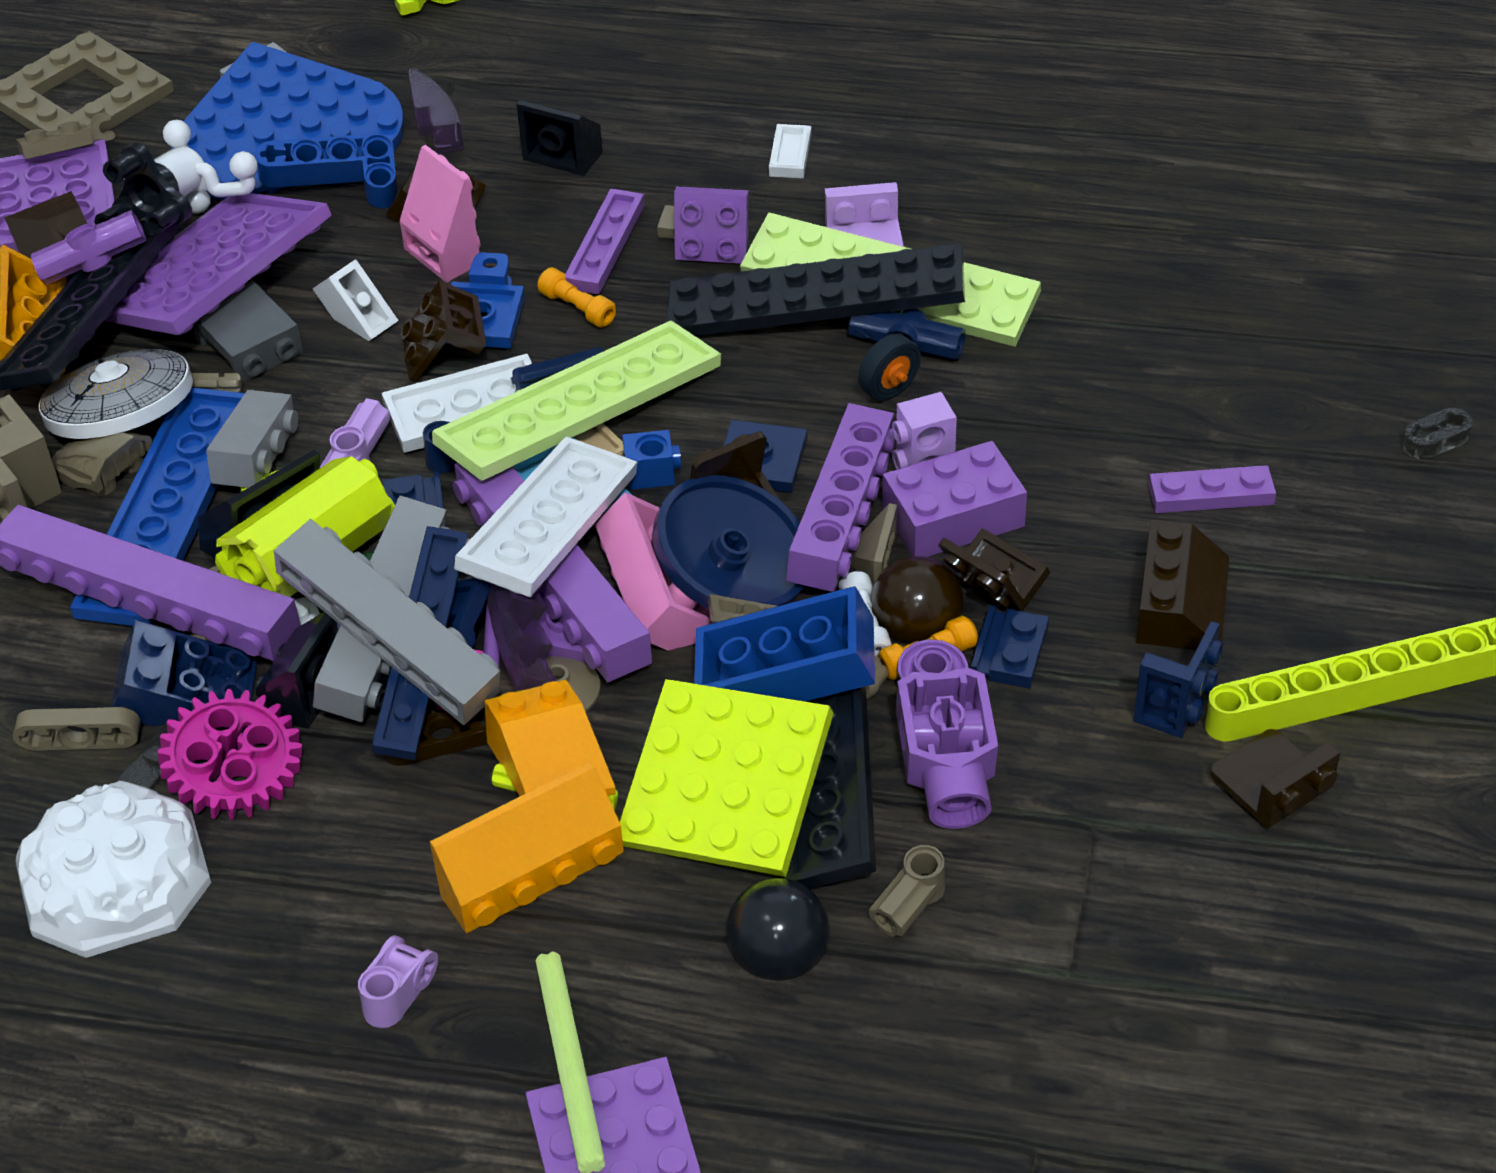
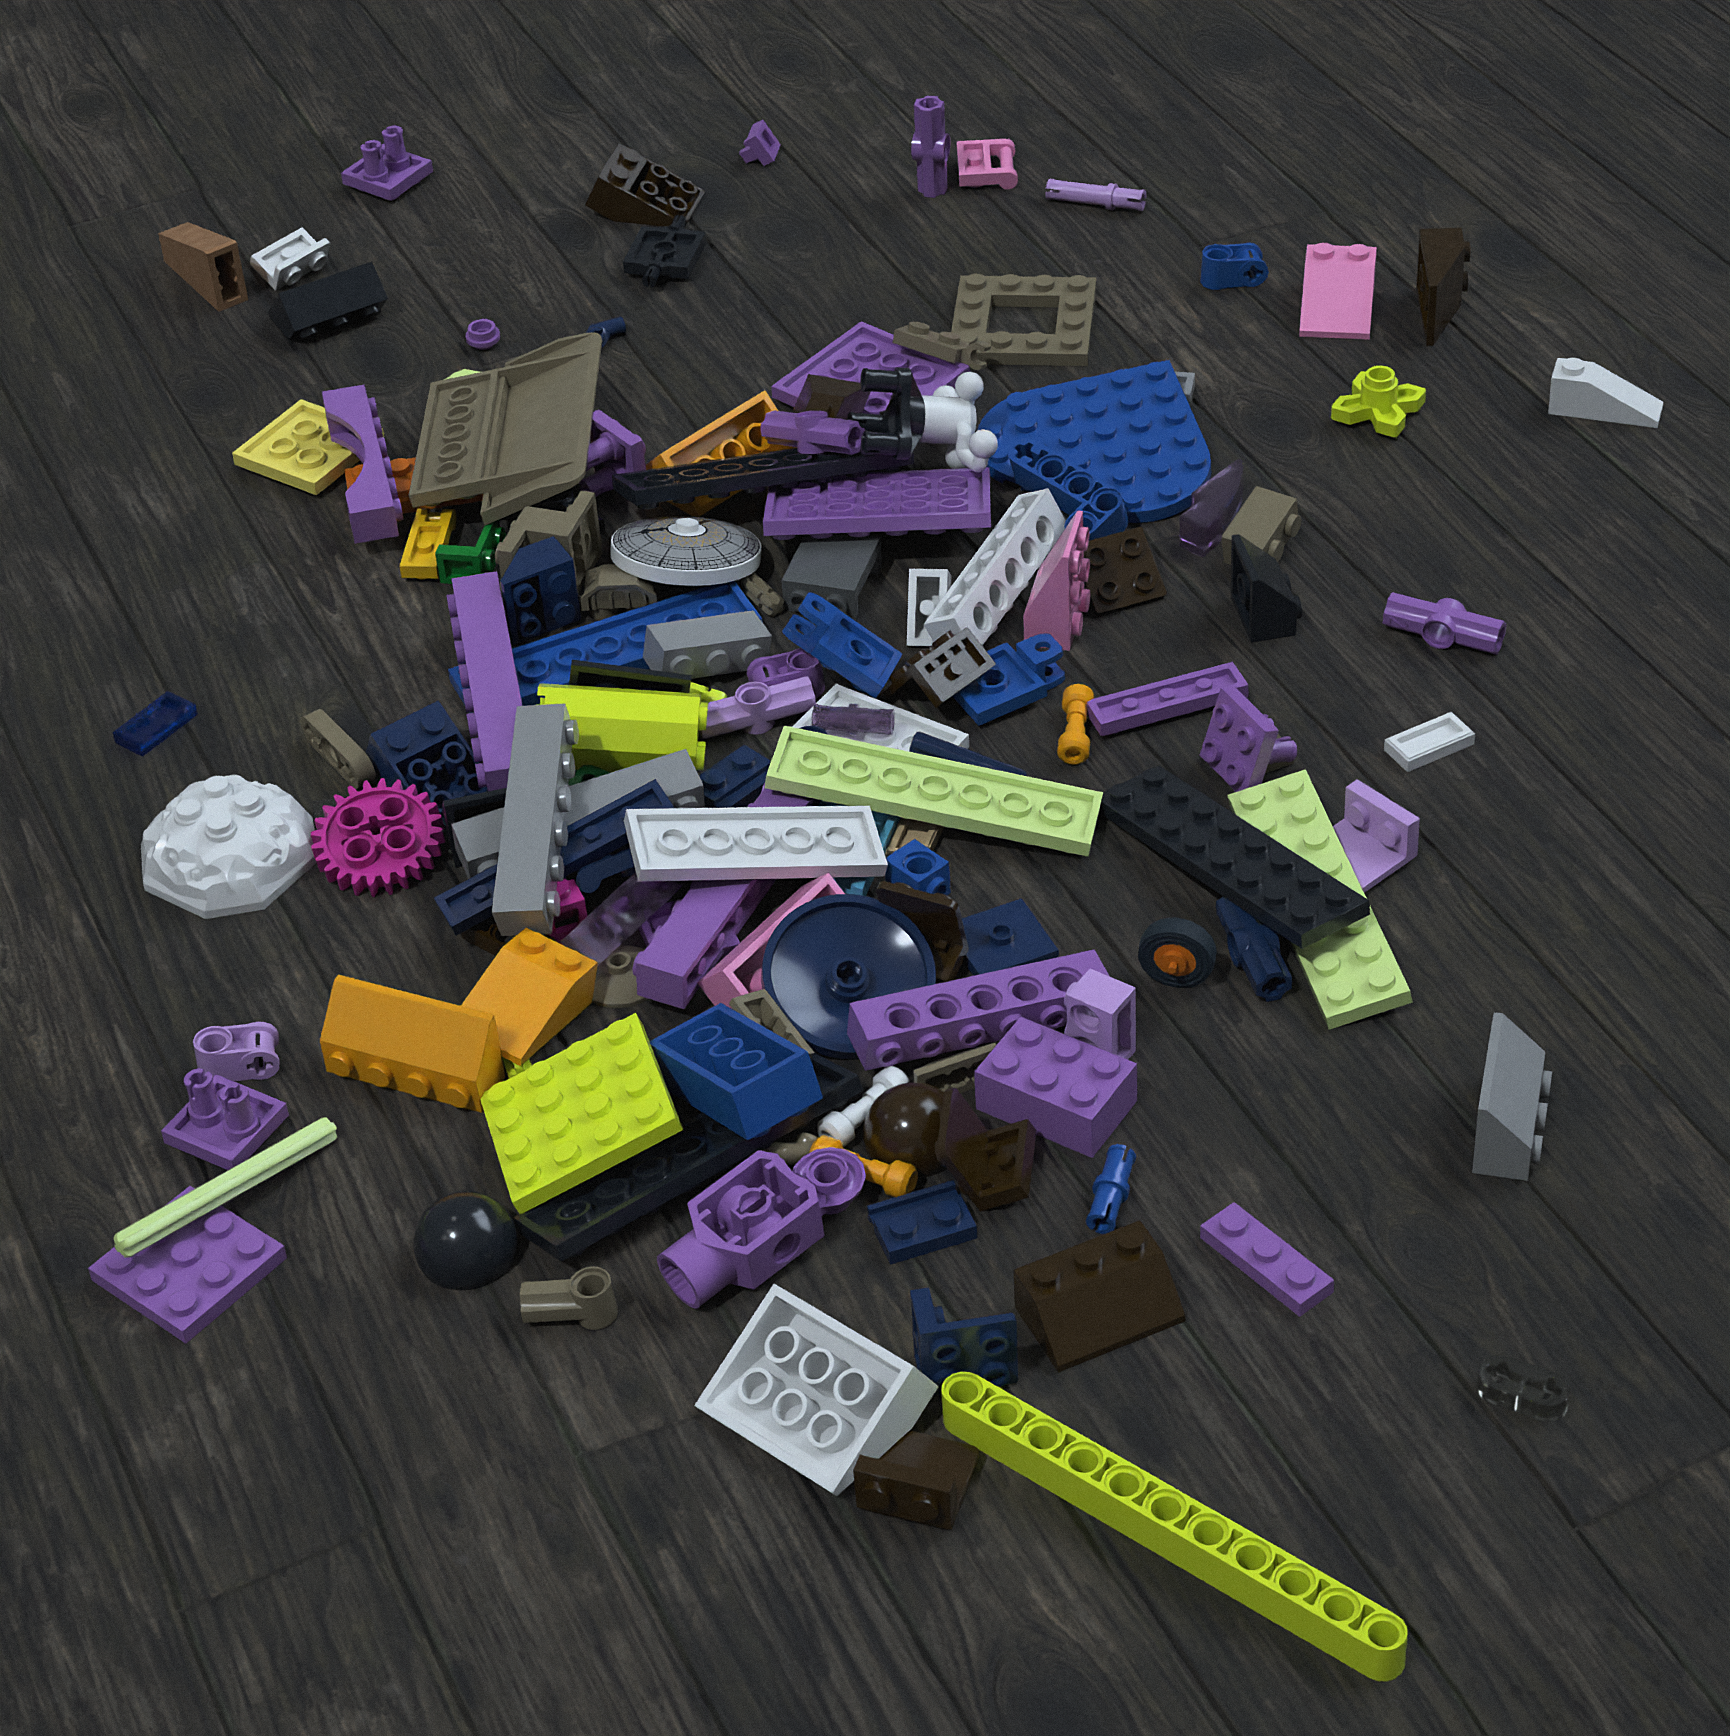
camera: 55 degrees right, 5 degrees down
none -> medium lavender plate [161,1068,289,1170]
none -> dark blue slope [500,536,581,645]
none -> white slope [694,1284,939,1496]
none -> medium lavender piece [747,648,825,697]
none -> blue plate [782,592,902,698]
none -> clear purple pin [812,703,895,736]
none -> white brick [923,488,1066,646]
none -> blue pin [1086,1144,1136,1234]
none -> dark tan brick [1221,486,1301,565]
none -> medium lavender piece [1383,592,1506,655]
none -> light grey slope [1472,1012,1552,1181]

